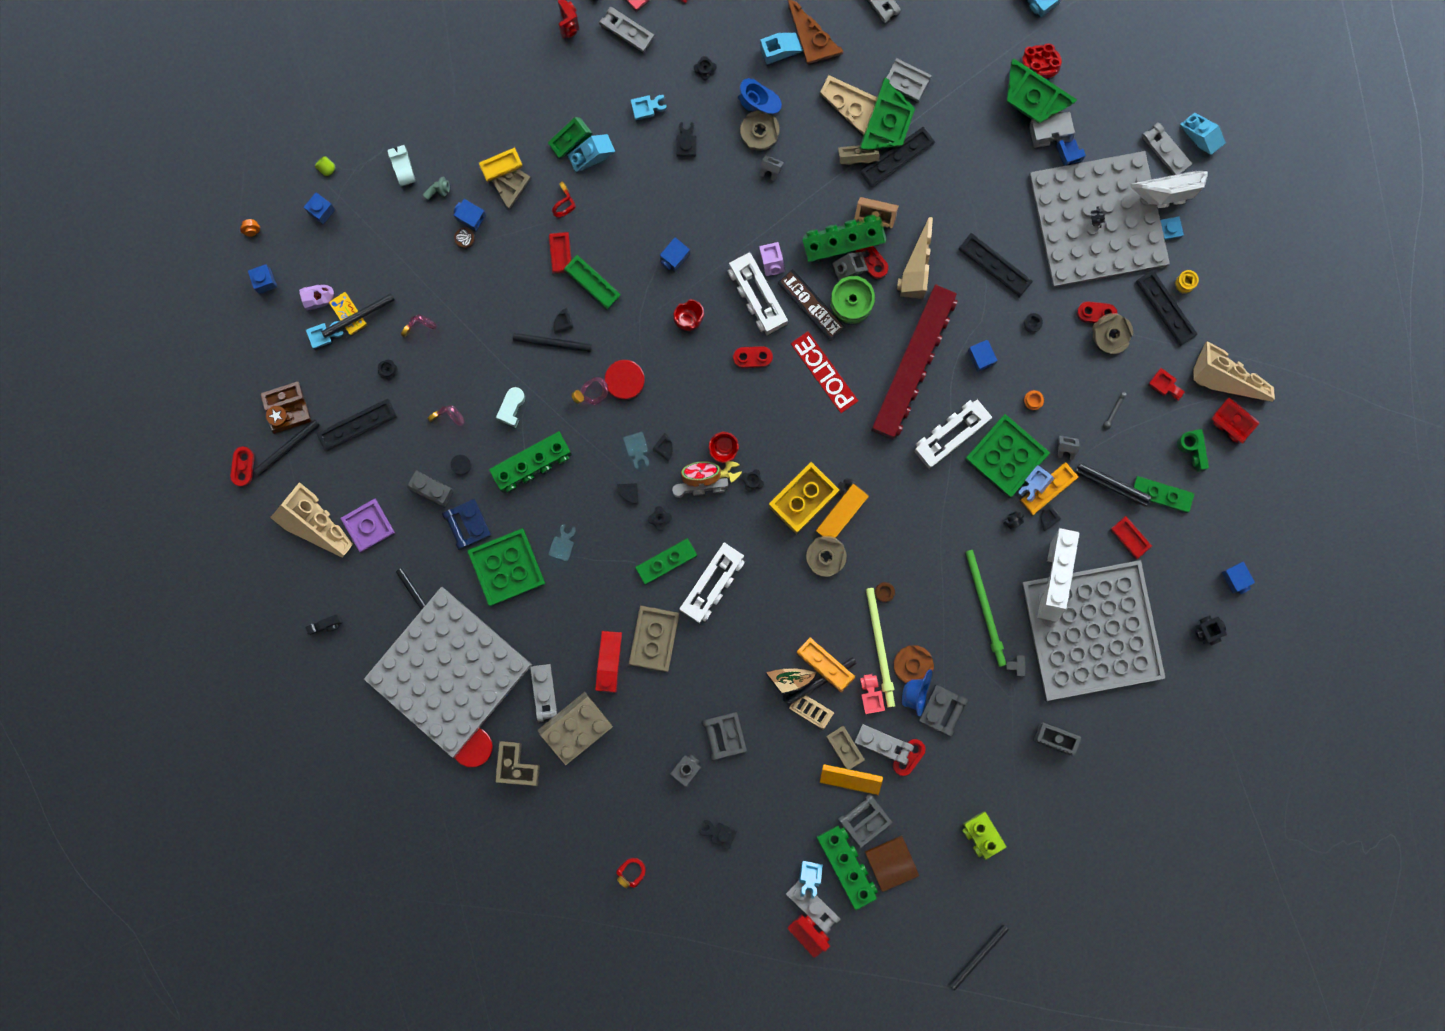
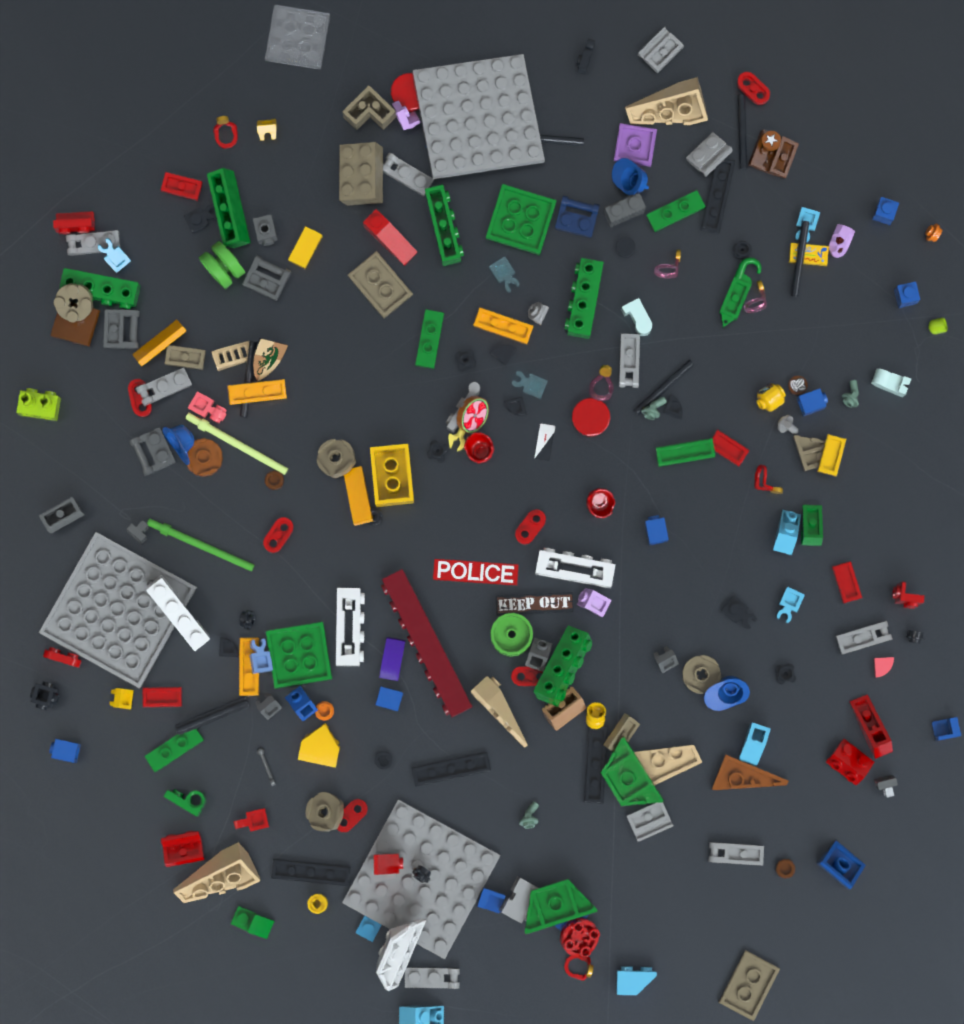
camera: 130 degrees right, 0 degrees up
white brick [679,543,745,624] -> none
none -> red plate [43,647,82,668]
none -> dark tan plate [54,283,93,323]
none -> yellow tile [109,688,134,710]
none -> red plate [161,172,203,201]
none -> bright green wheel [198,240,246,290]
none -> green brick [207,168,251,249]
none -> green slope [231,906,274,939]
none -> yellow tile [257,119,277,140]
none -> red plate [263,517,294,553]
none -> clear plate [265,5,330,70]
none -> blue brick [285,686,318,721]
none -> yellow tile [288,226,323,269]
none -> yellow slope [298,723,340,768]
none -> red slope [374,853,403,875]
none -> dark purple slope [379,637,406,681]
none -> lavender bracket [392,101,420,130]
none -> green brick [425,185,464,266]
none -> light orange tile [473,308,533,344]
none -> sand green plate [519,801,539,829]
none -> light grey plate [528,302,549,325]
none -> sticker [535,424,555,461]
none -> red piece [564,955,594,981]
none -> yellow wheel [586,702,606,729]
none -> blue piece [612,158,649,196]
none -> light grey plate [619,334,640,388]
none -> light grey plate [638,27,684,74]
none -> sand green plate [641,397,667,420]
none -> green plate [646,190,706,233]
none -> light grey plate [686,132,733,176]
none -> green plate [719,257,762,327]
none -> yellow head [756,383,786,412]
none -> light grey plate [778,415,798,434]
none -> red tile [832,561,862,604]

